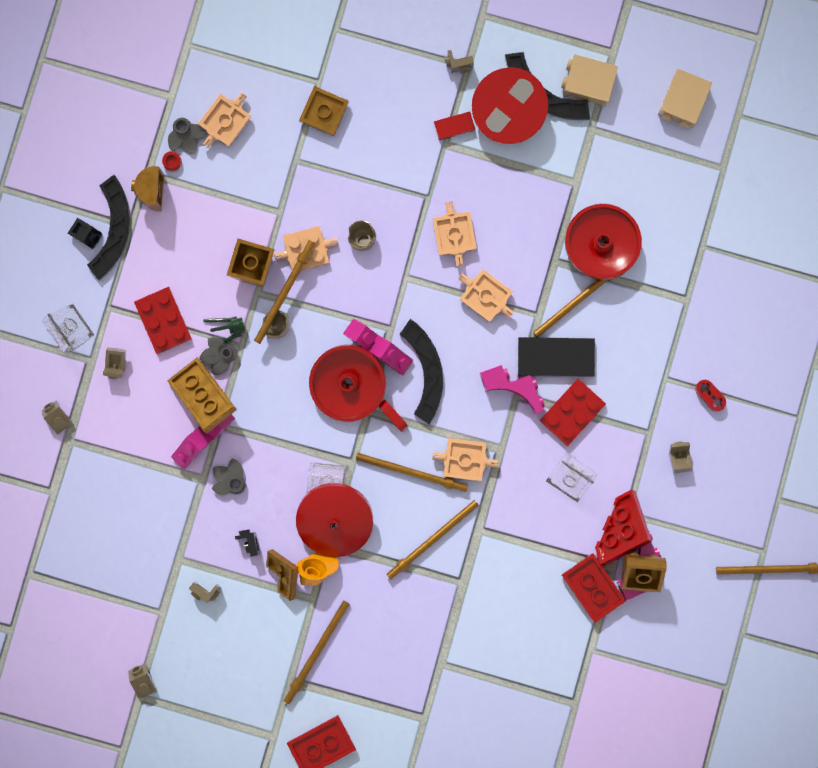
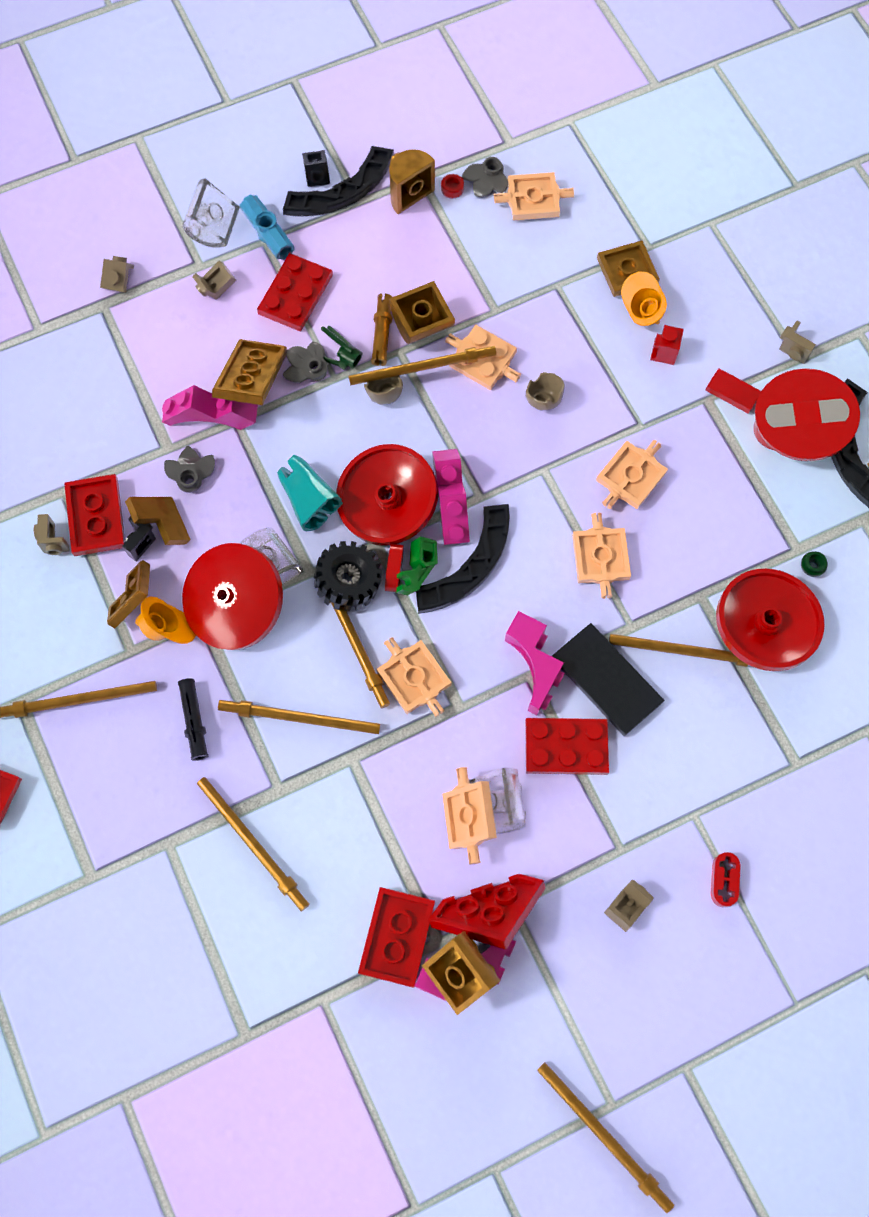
camera: 50 degrees right, 15 degrees down
none -> red plate [64,474,125,557]
none -> pearl gold tile [125,497,191,545]
none -> black pin [177,678,209,761]
none -> pearl gold bar [197,777,310,912]
none -> dark azure piece [240,194,295,260]
none -> teal piece [277,455,343,531]
none -> black bush [314,541,383,612]
none -> pearl gold pin [371,293,393,366]
none -> green piece [396,536,438,596]
none -> light nougat plate [442,767,497,865]
none -> light orange piece [621,272,667,326]
none -> red brick [650,325,684,365]
none -> dark green plate [801,551,828,577]

